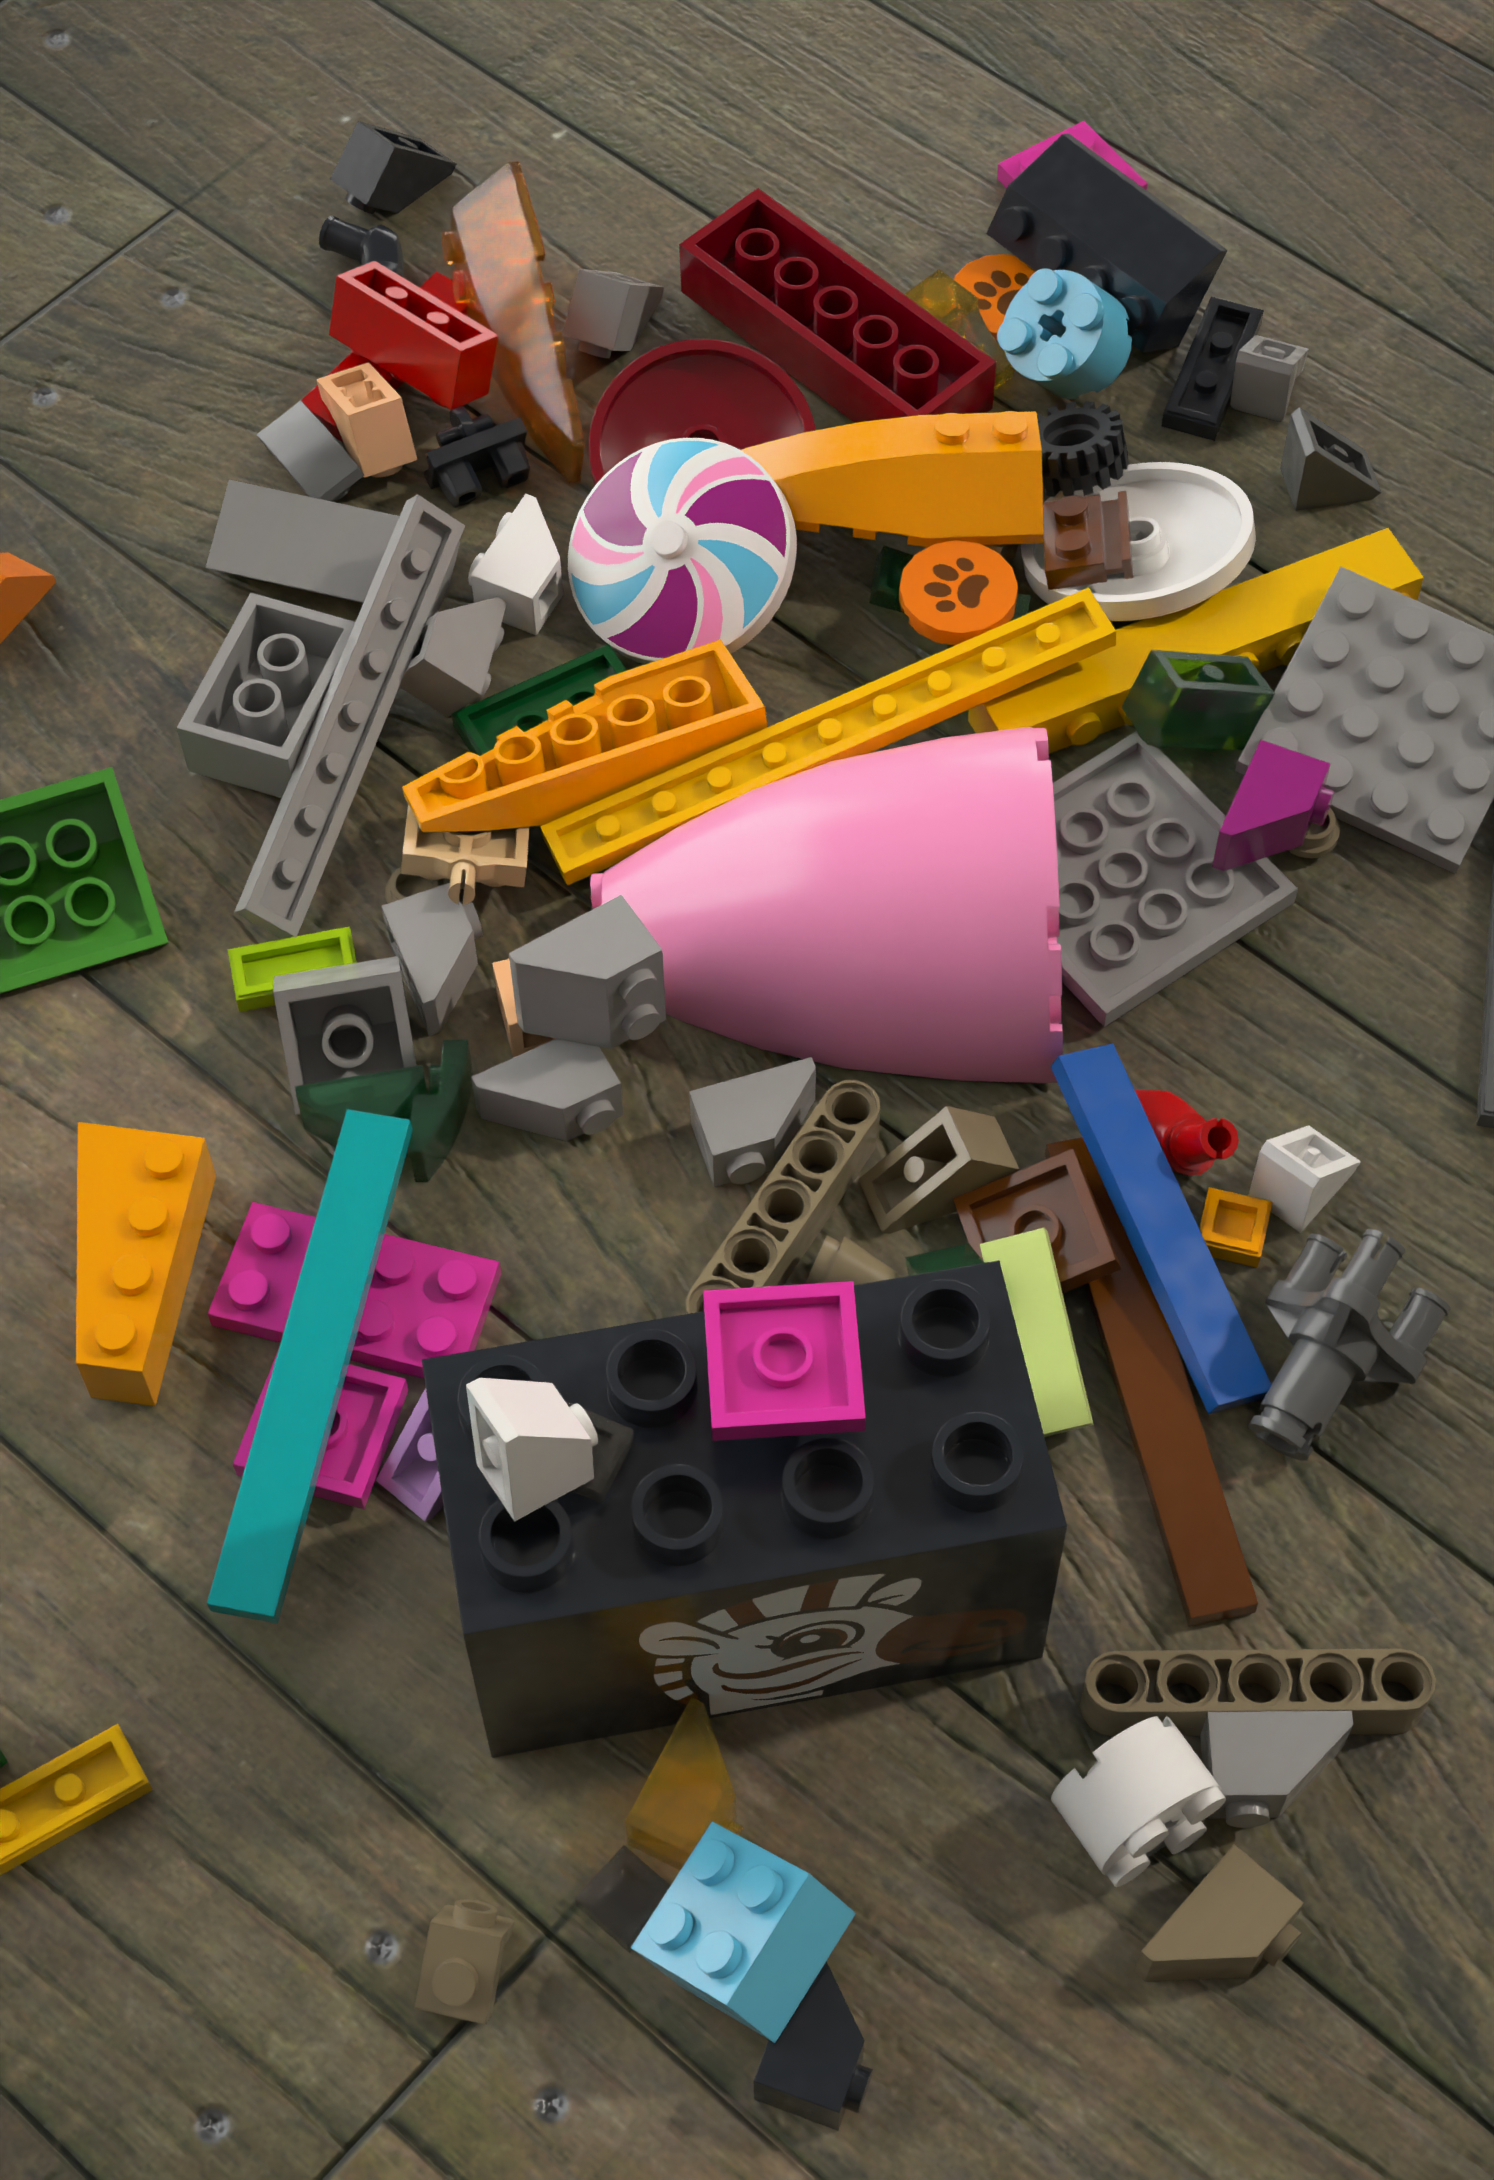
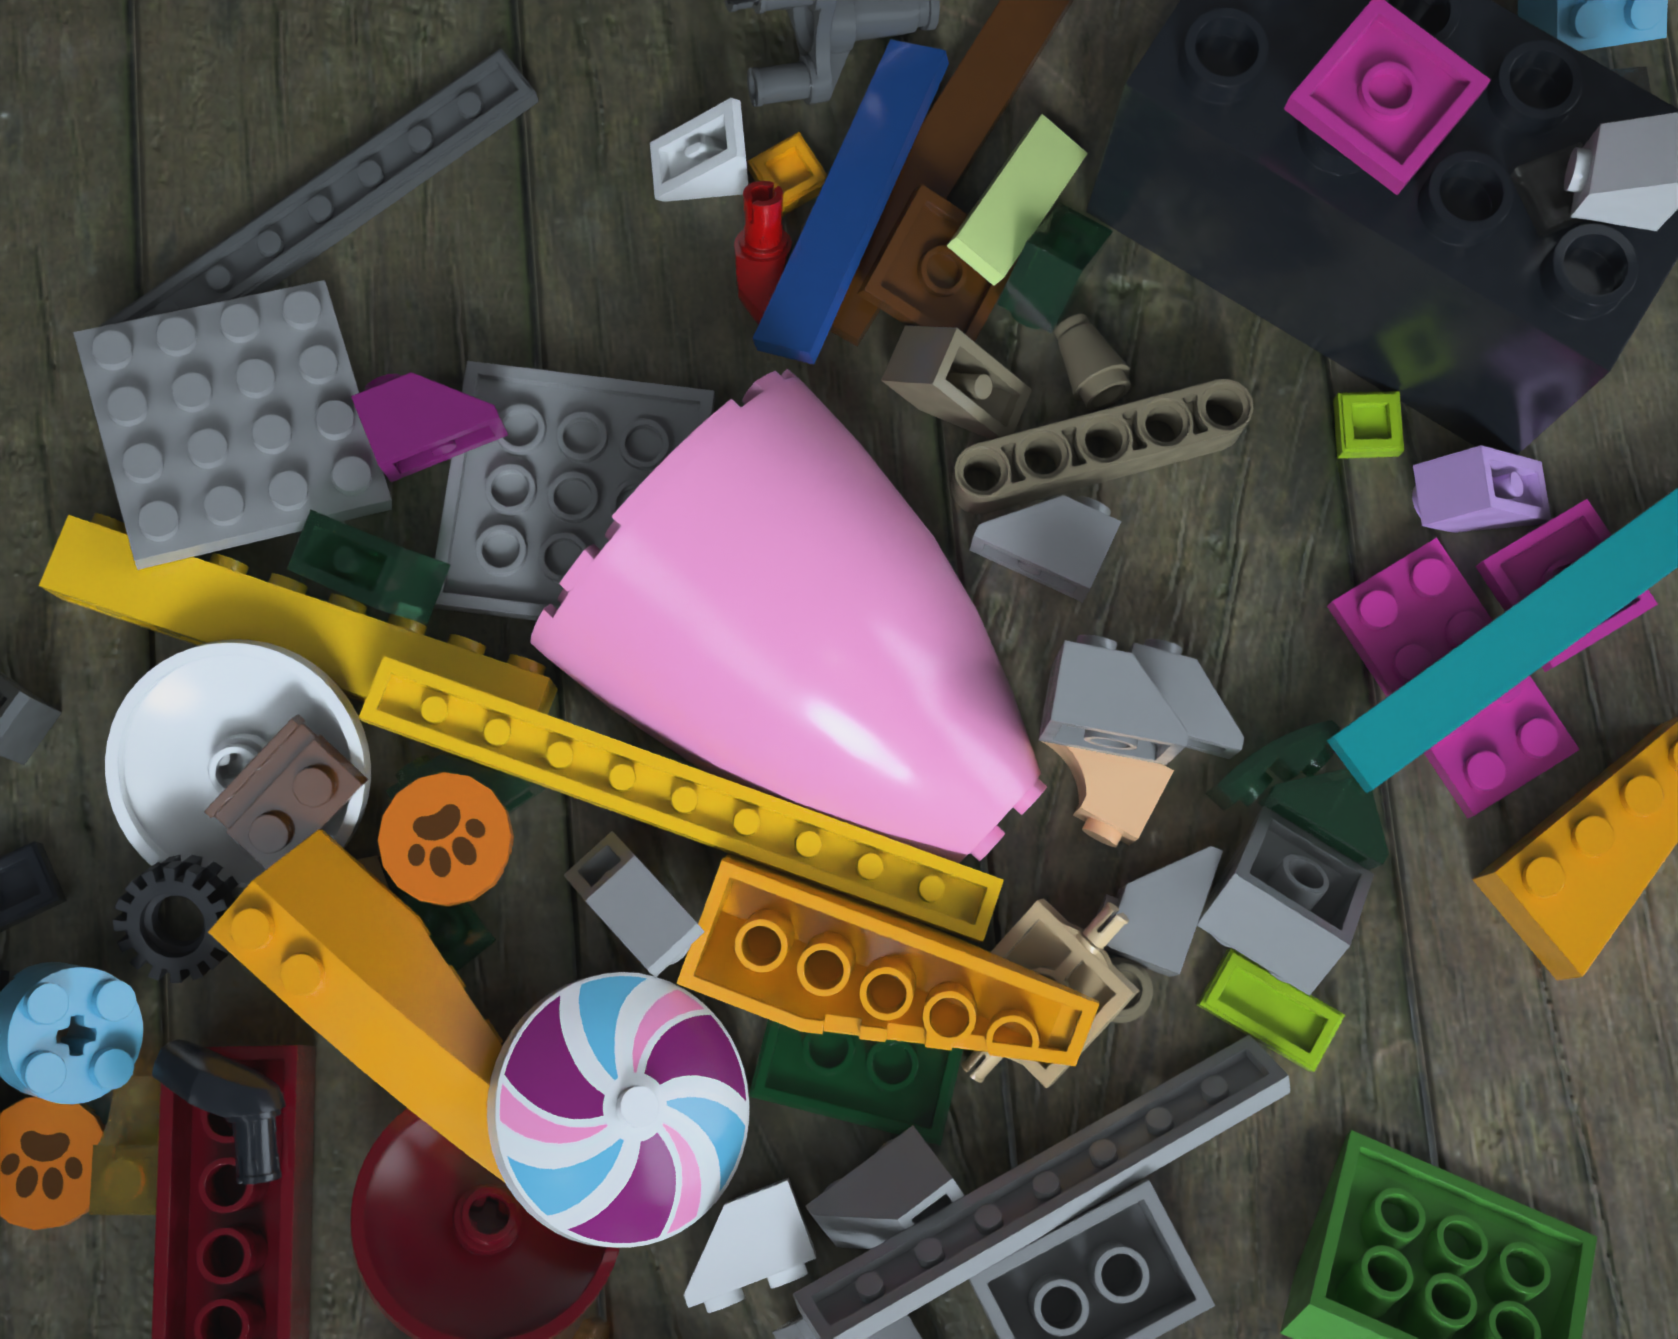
camera: 140 degrees left, 20 degrees up
none -> black arm [152,1039,286,1185]
none -> light grey slope [564,831,705,978]

